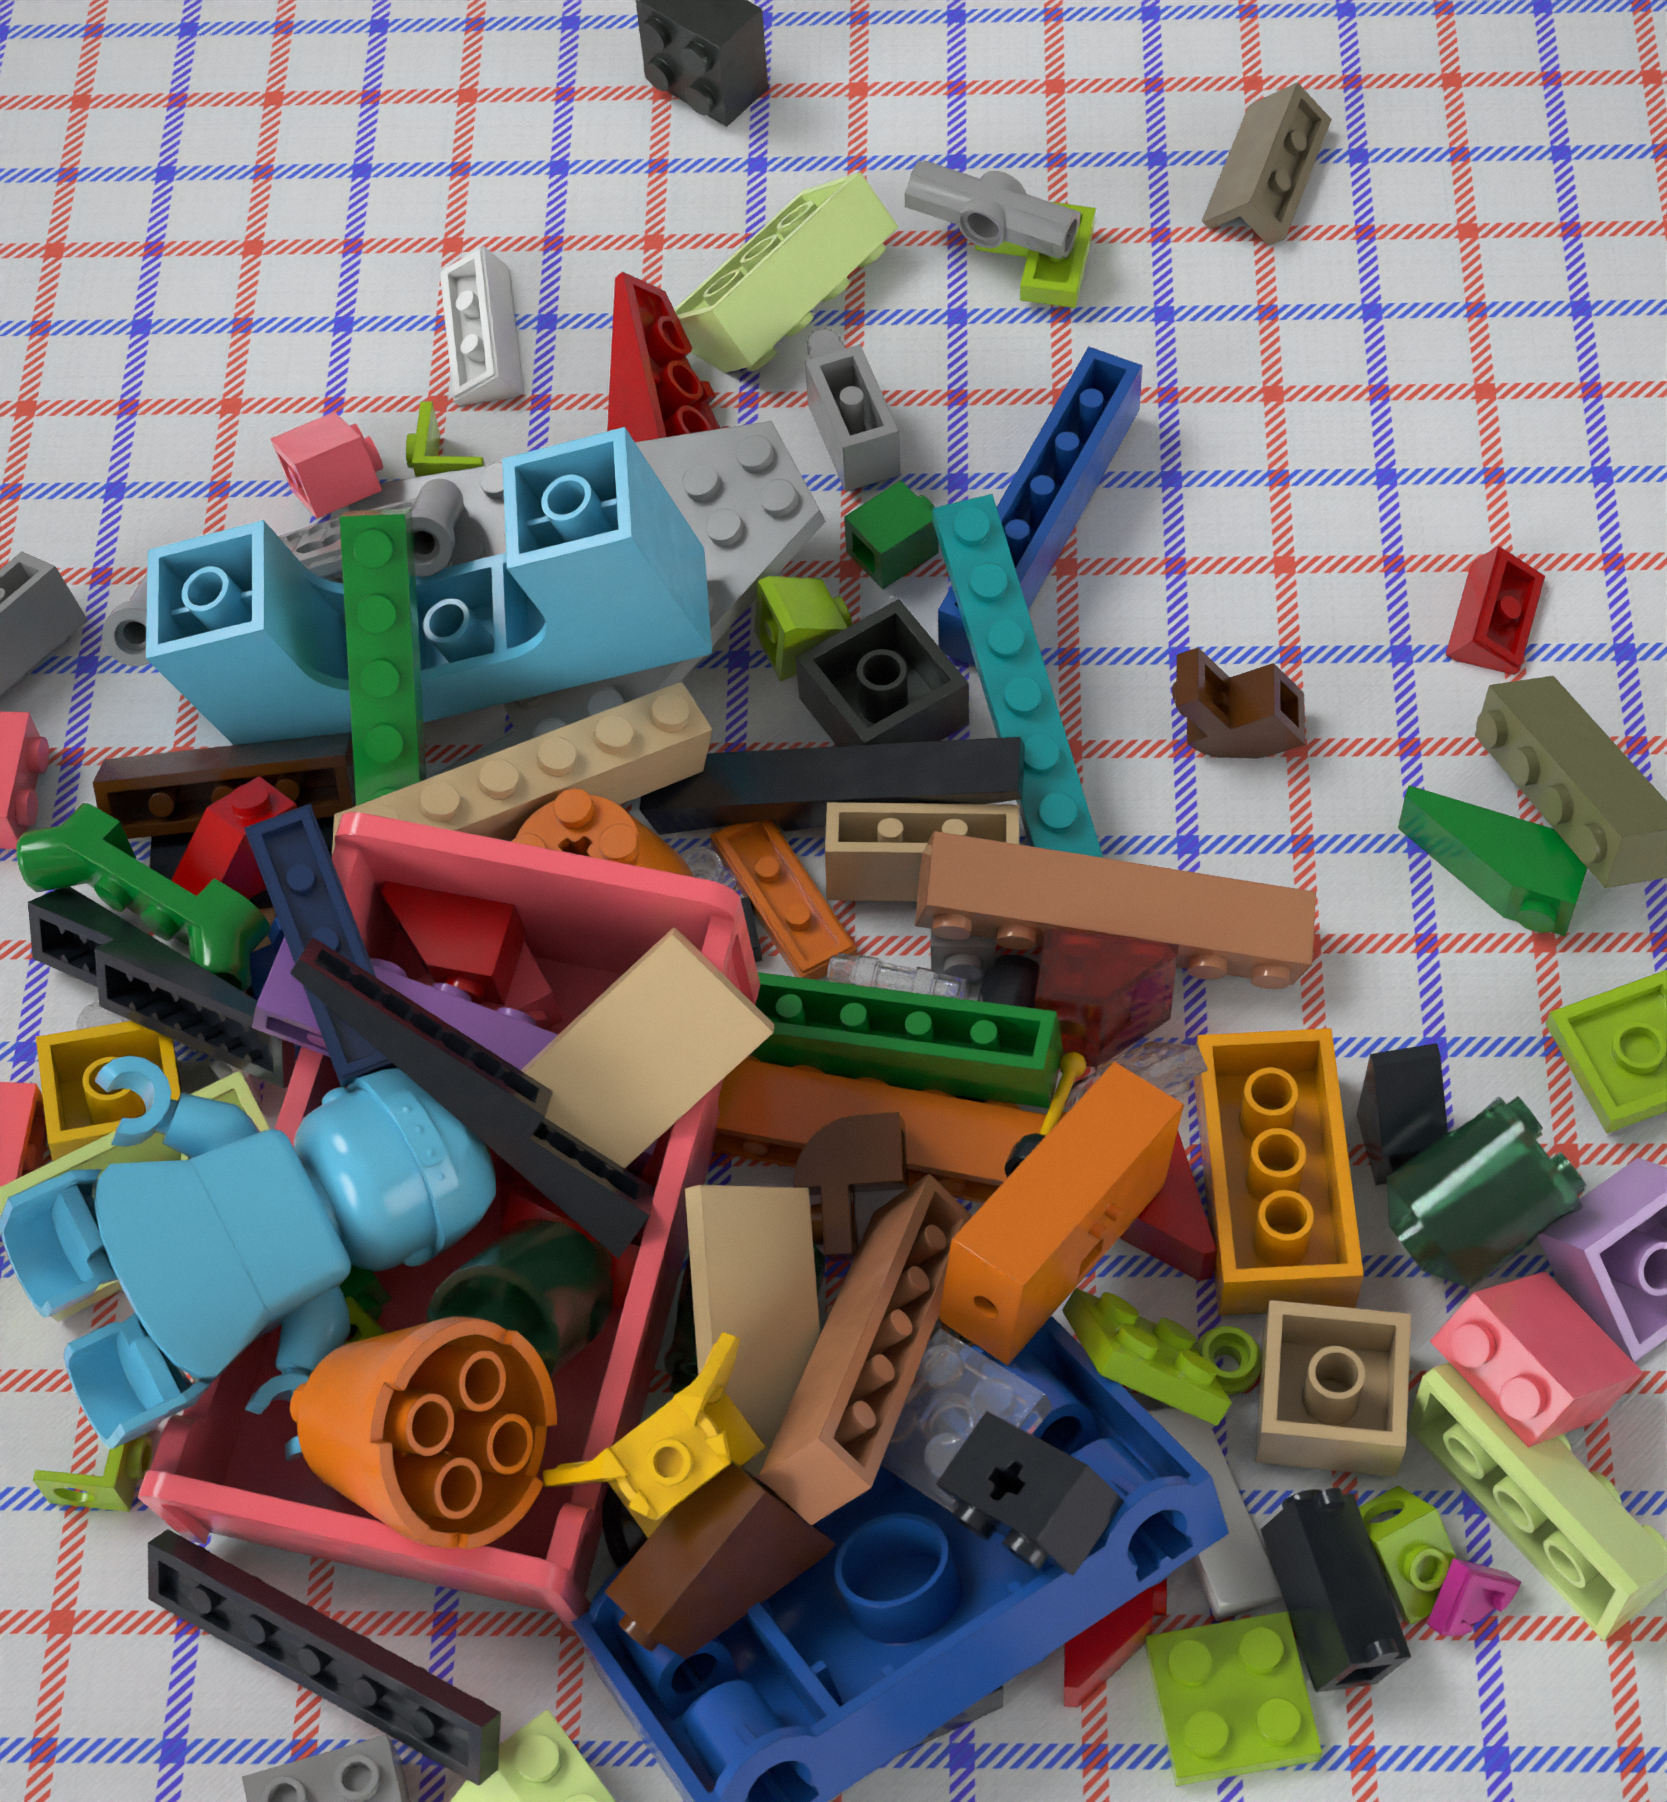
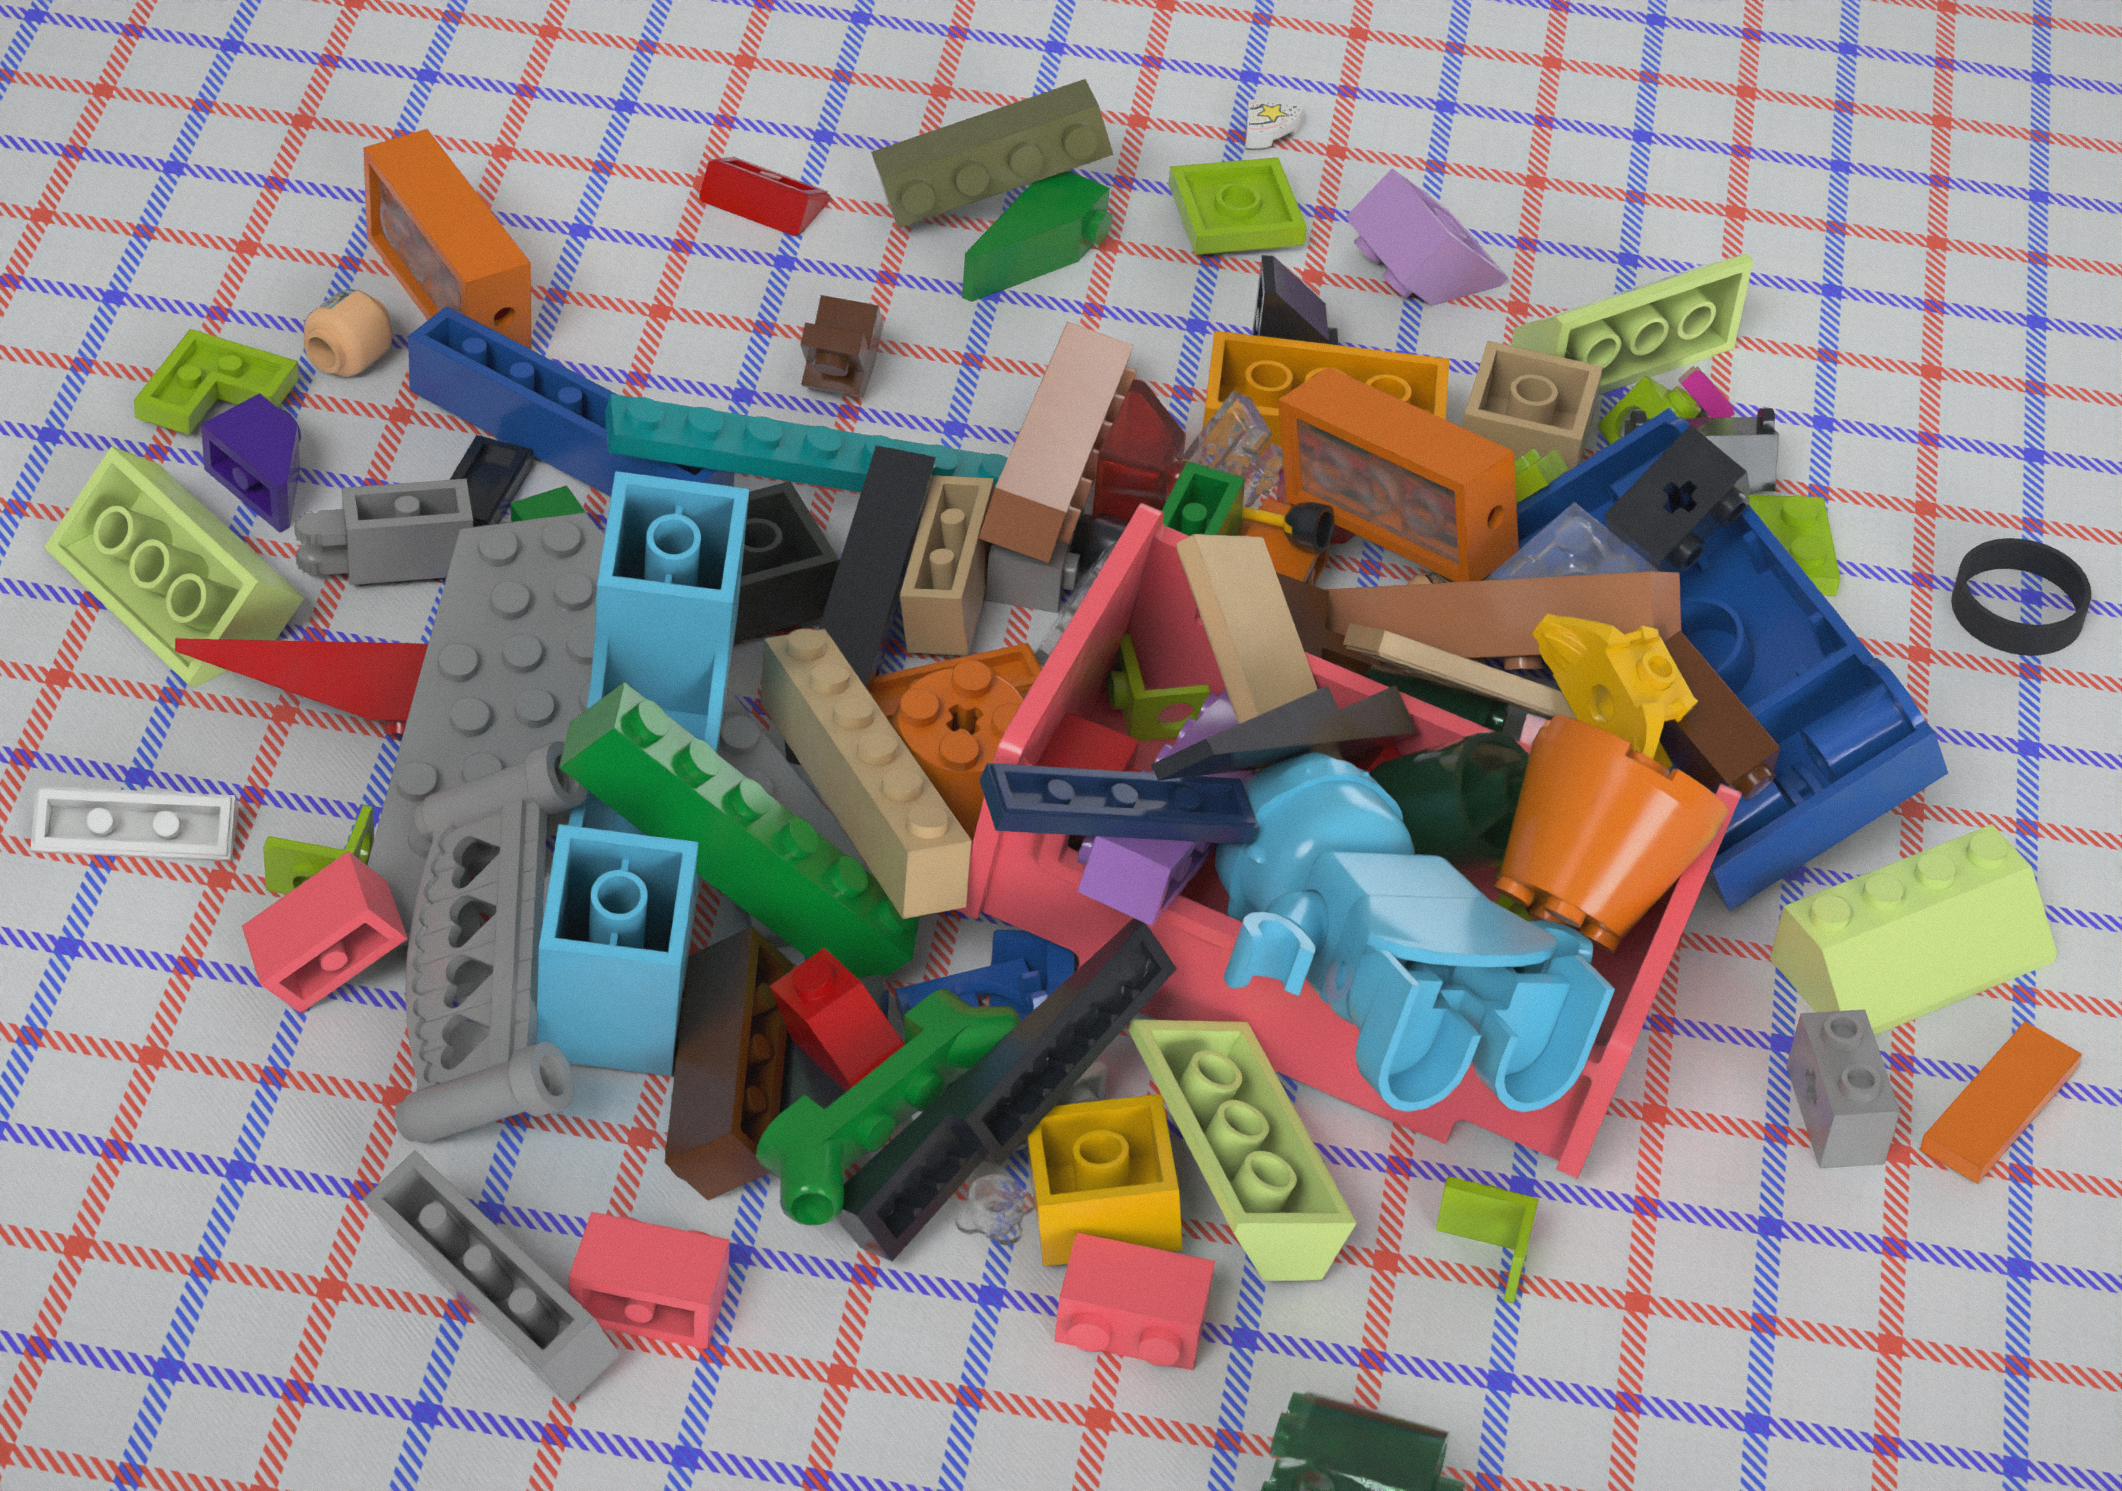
camera: 90 degrees left, 15 degrees down
black plate [148,1529,501,1786] -> none
light grey piece [905,160,1080,259] -> none
dark tan panel [1202,82,1332,246] -> none
clear green cylinder [1387,1096,1587,1289] -> none
coral brick [1430,1271,1644,1448] -> none
none -> dark purple slope [201,393,301,533]
none -> light nougat head [304,289,392,377]
none -> orange brick [363,129,532,350]
none -> black tile [449,435,533,527]

